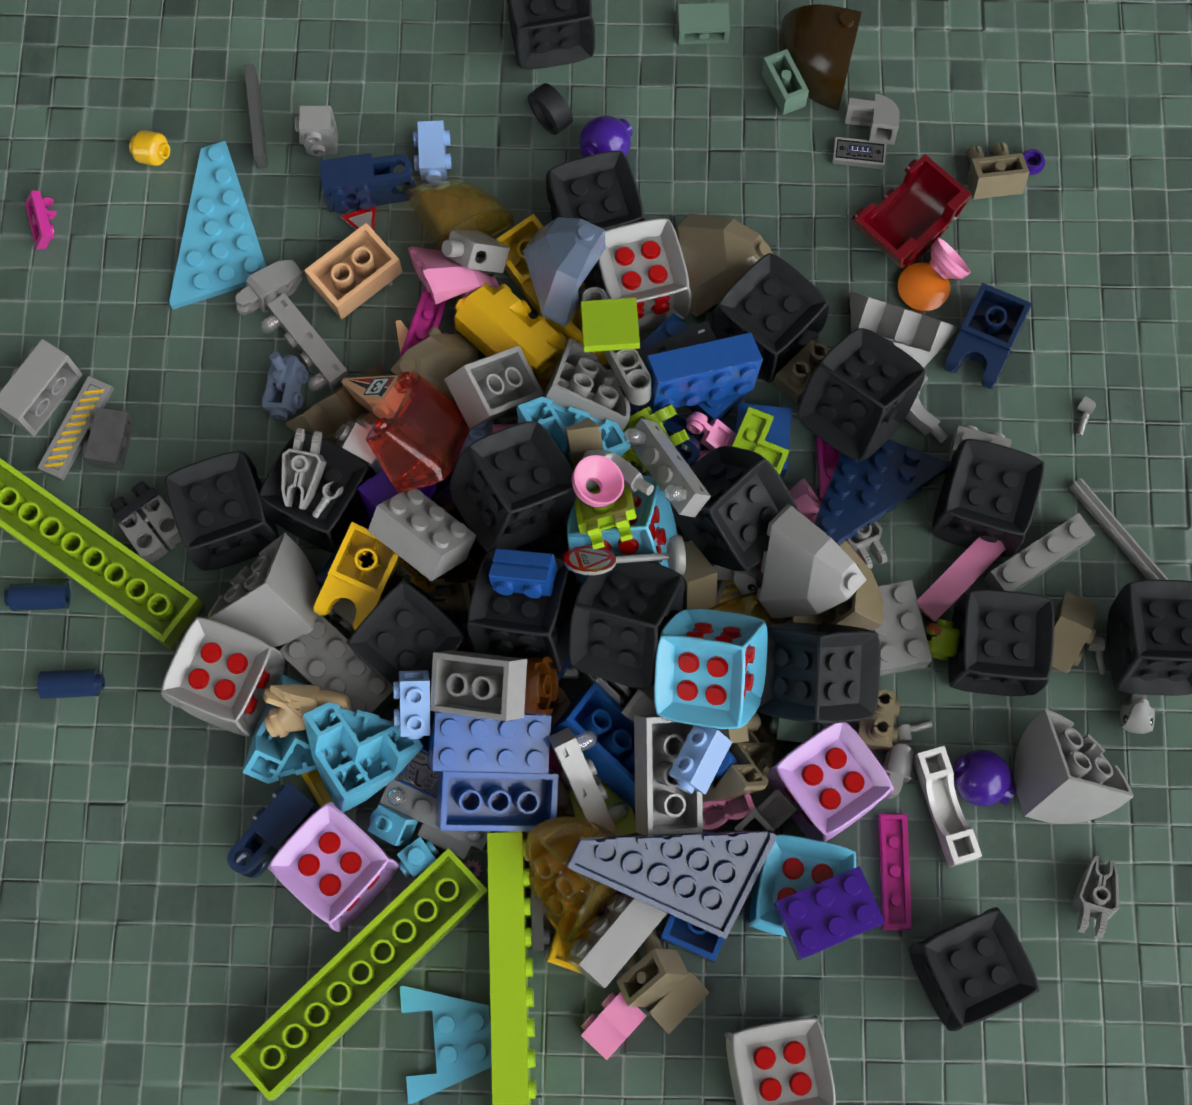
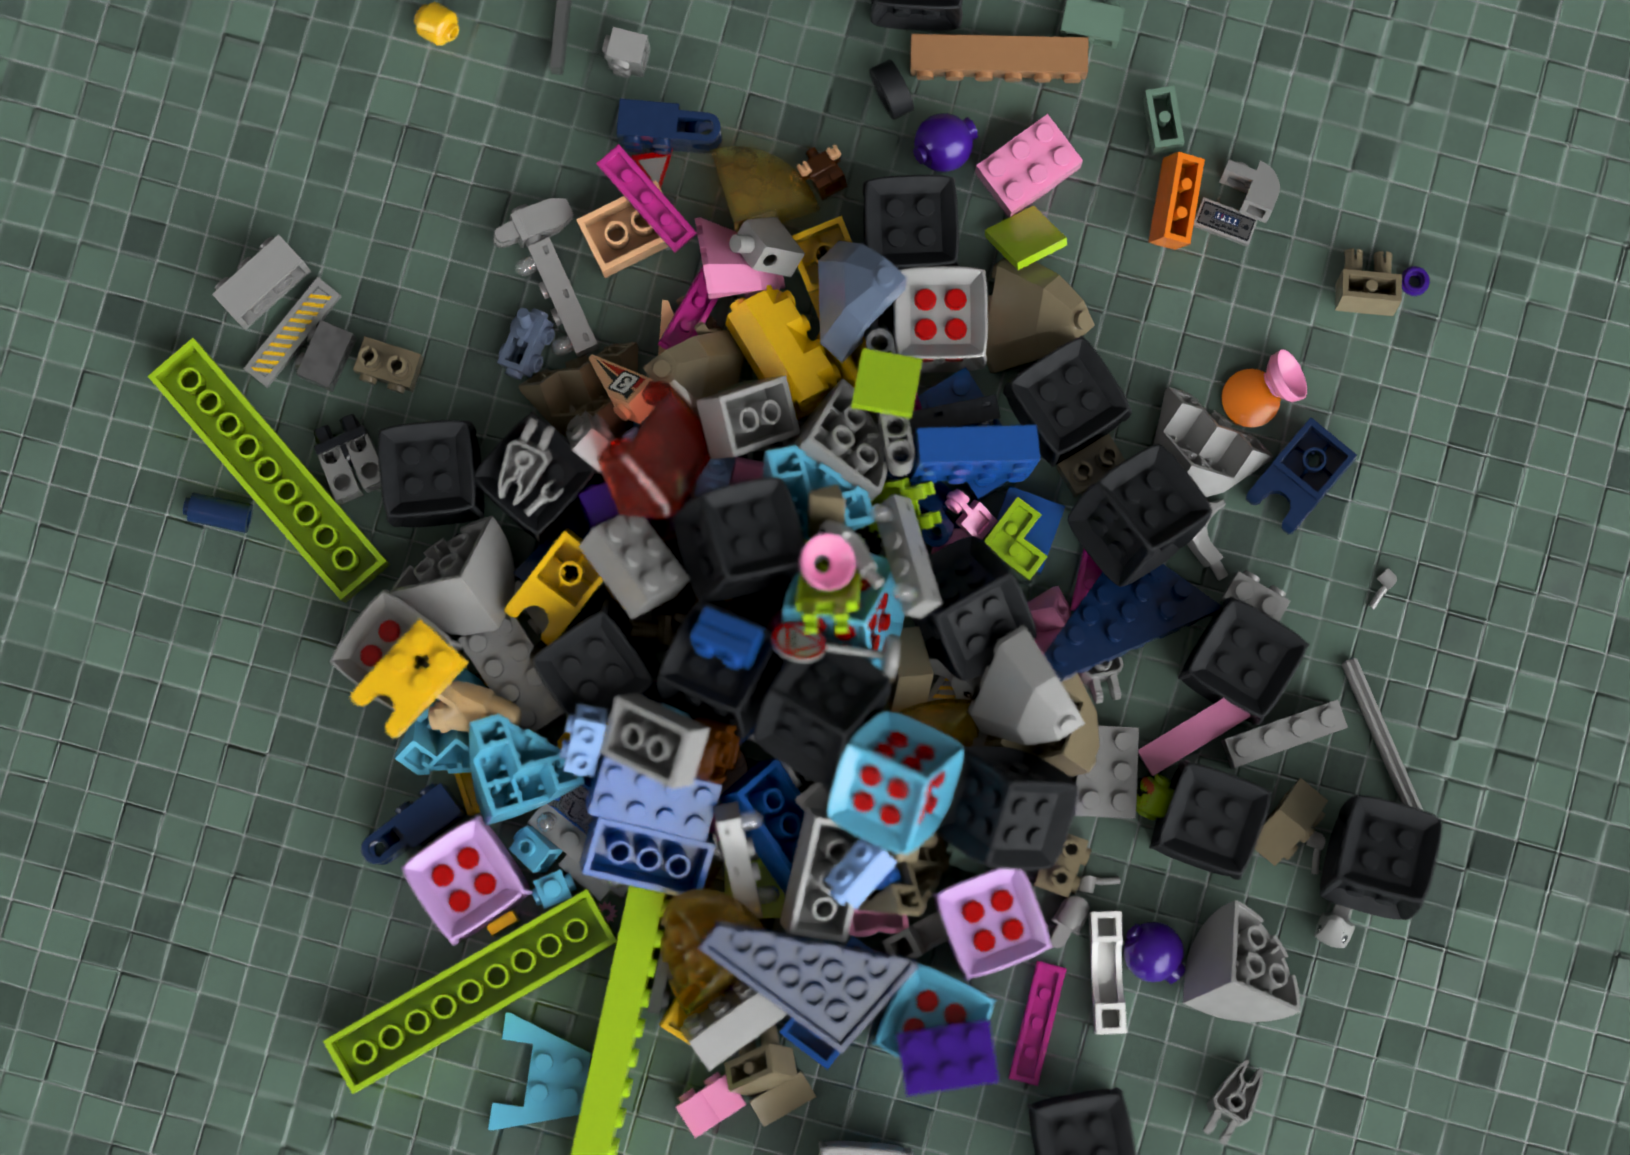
camera: 15 degrees right, 10 degrees up
dark pink plate [25,191,57,249] -> none
dark blue brick [37,668,105,699] -> none
medium azure wing [169,141,267,310] -> none
light blue brick [413,120,452,182] -> none
dark brown brick [779,4,862,111] -> none
dark red cylinder [852,154,972,268] -> none
none -> yellow brick [350,619,468,738]
none -> dark tan brick [353,336,424,394]
none -> yellow tile [487,911,520,936]
none -> dark pink tile [596,144,697,254]
none -> reddish brown piece [797,145,848,201]
none -> medium nougat brick [910,34,1088,83]
none -> bright pink brick [975,114,1083,218]
none -> lime tile [985,205,1067,270]
none -> orange brick [1148,151,1205,250]

